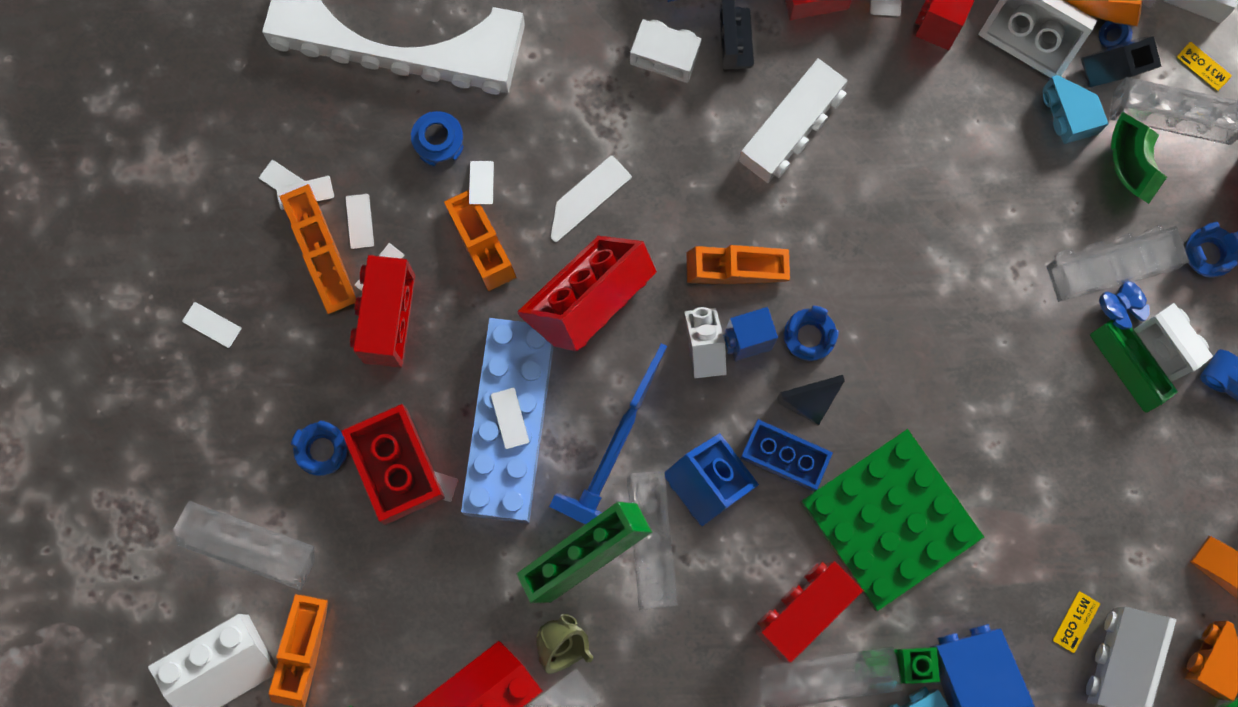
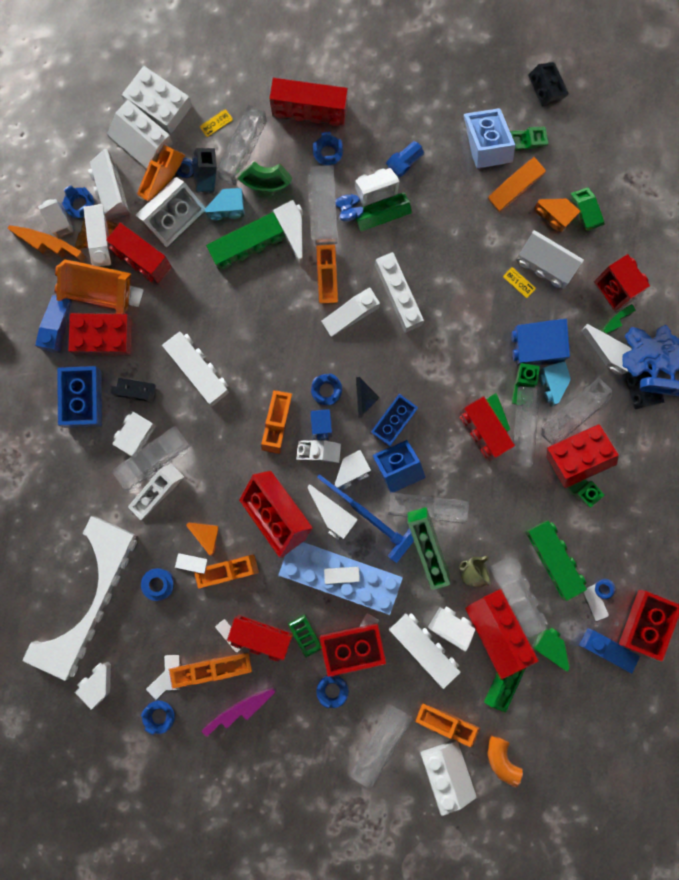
camera: 75 degrees left, 5 degrees up
white sticker [182,302,241,348] -> none
white sticker [346,194,374,249] -> none
white sticker [551,155,632,242] -> none
green plate [800,429,984,611] -> none
none -> white slope [75,662,111,709]
none -> clear brick [112,426,191,491]
none -> white slope [128,463,184,520]
none -> blue piece [141,700,175,735]
none -> orange slope [186,523,218,556]
none -> magenta slope [201,687,277,737]
none -> green brick [206,212,285,270]
none -> white slope [273,200,304,264]
none -> green slope [287,614,322,658]
none -> white slope [307,484,358,540]
none -> orange slope [316,244,338,303]
none -> white slope [321,287,380,337]
none -> white slope [335,450,371,490]
none -> white brick [375,252,424,333]
none -> white brick [388,613,461,689]
none -> white slope [428,606,475,651]
none -> green slope [486,393,510,432]

